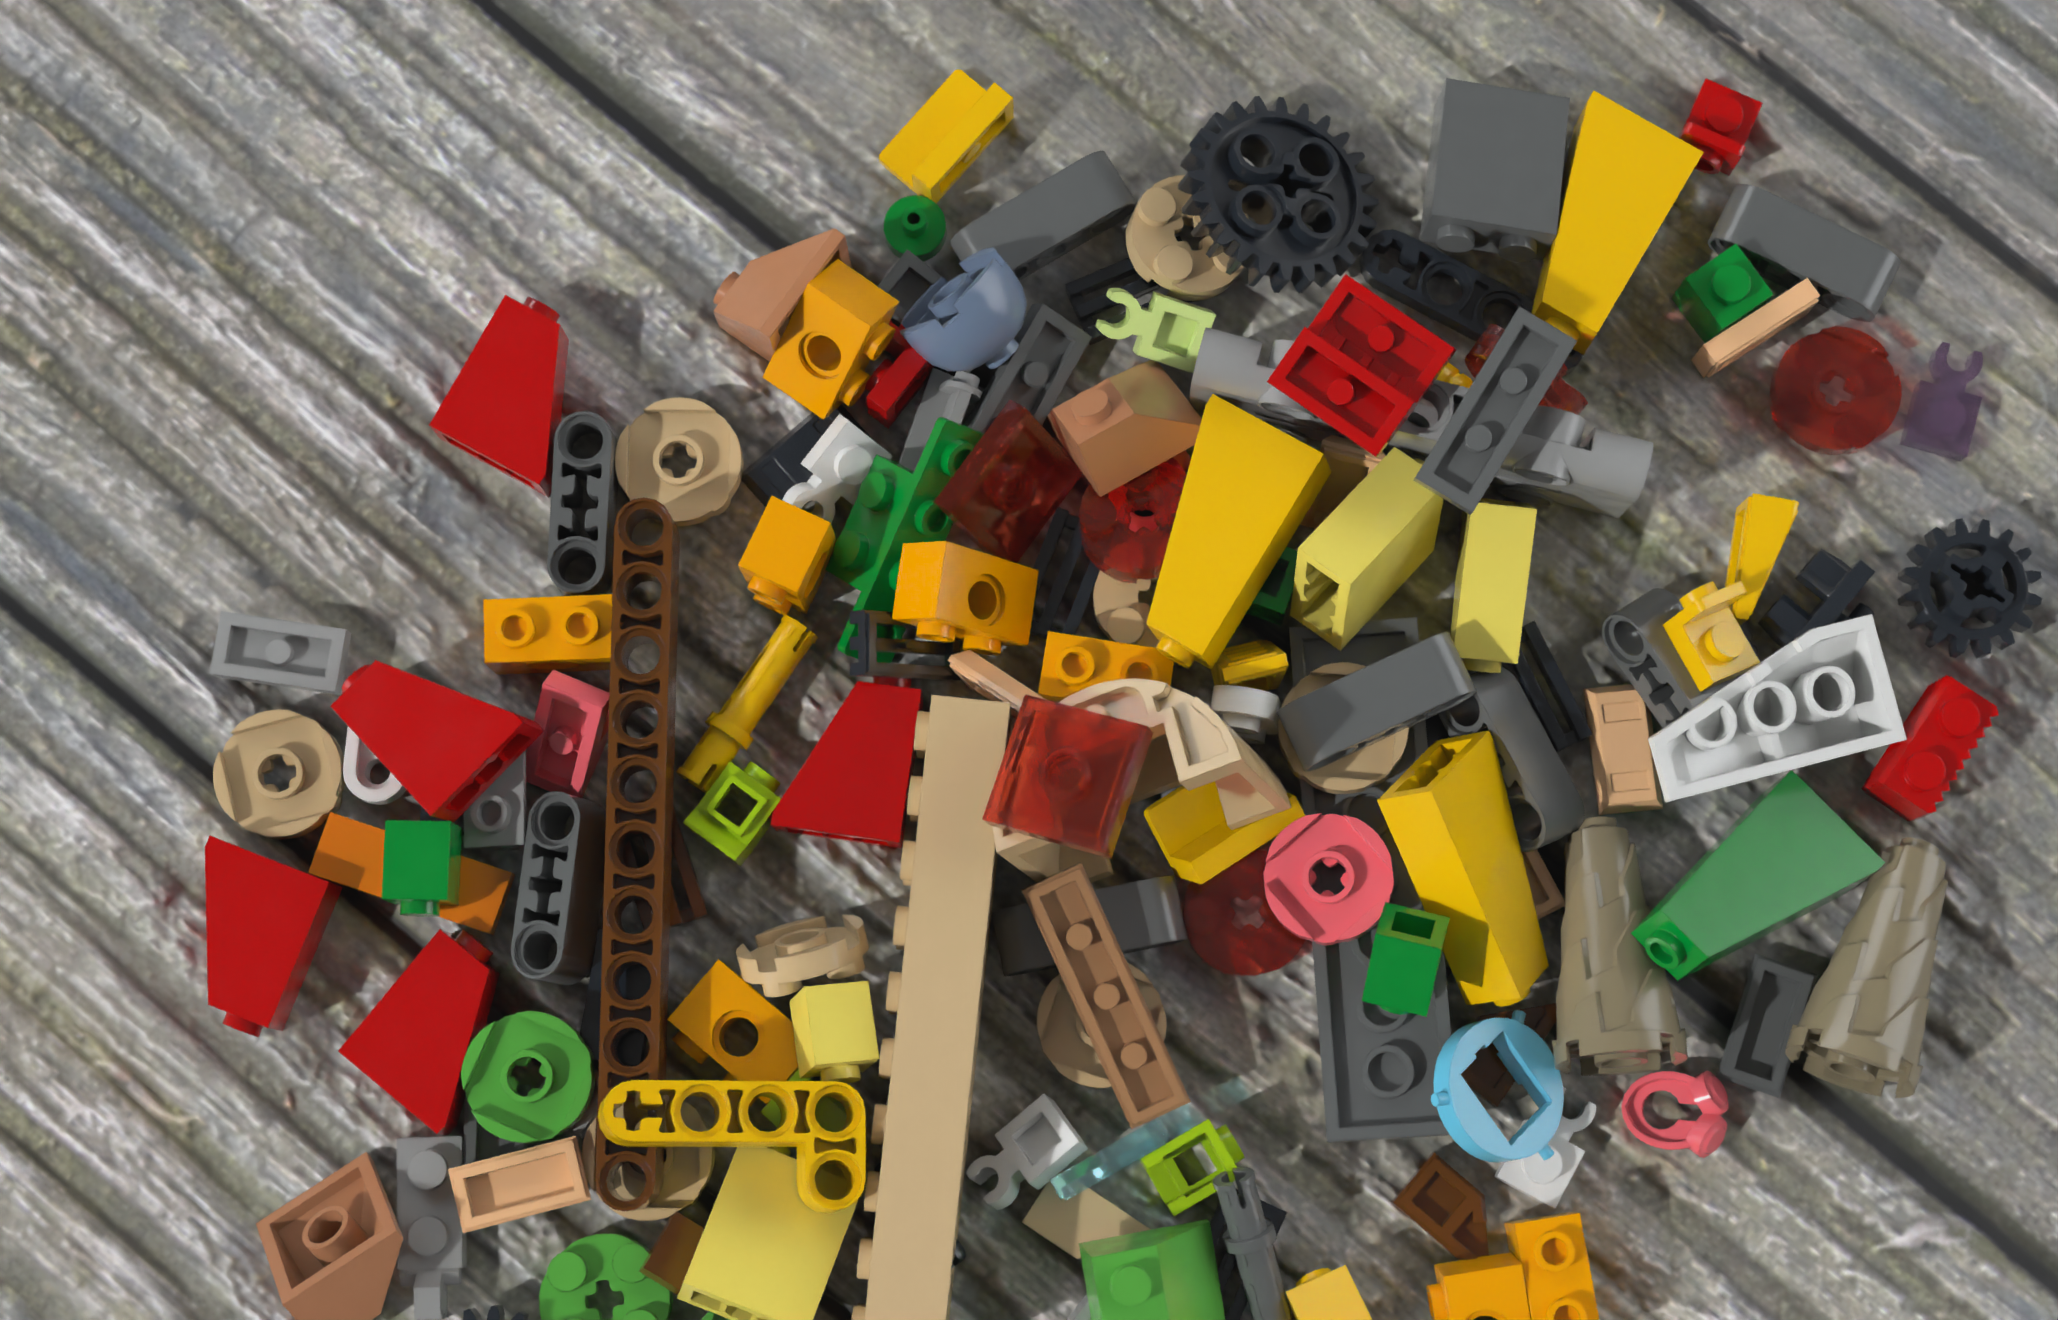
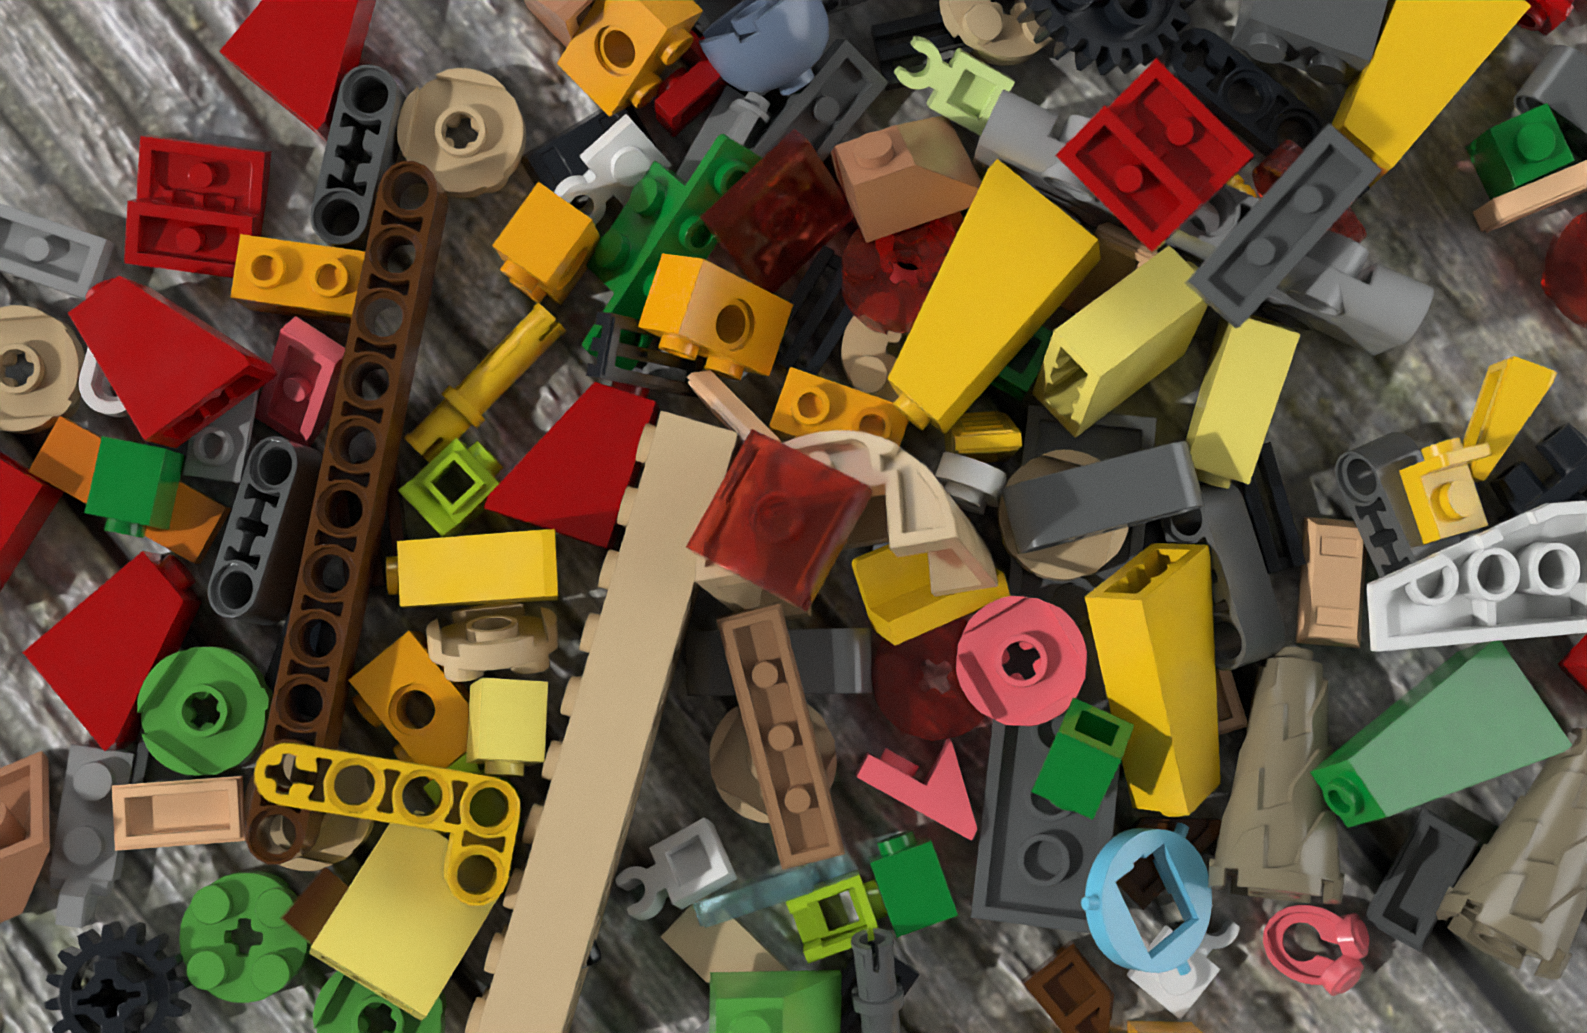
camera: 10 degrees right, 5 degrees up
none -> red slope [124,135,272,278]
none -> yellow slope [386,529,558,608]
none -> coral slope [855,738,977,841]
none -> green brick [868,830,958,938]

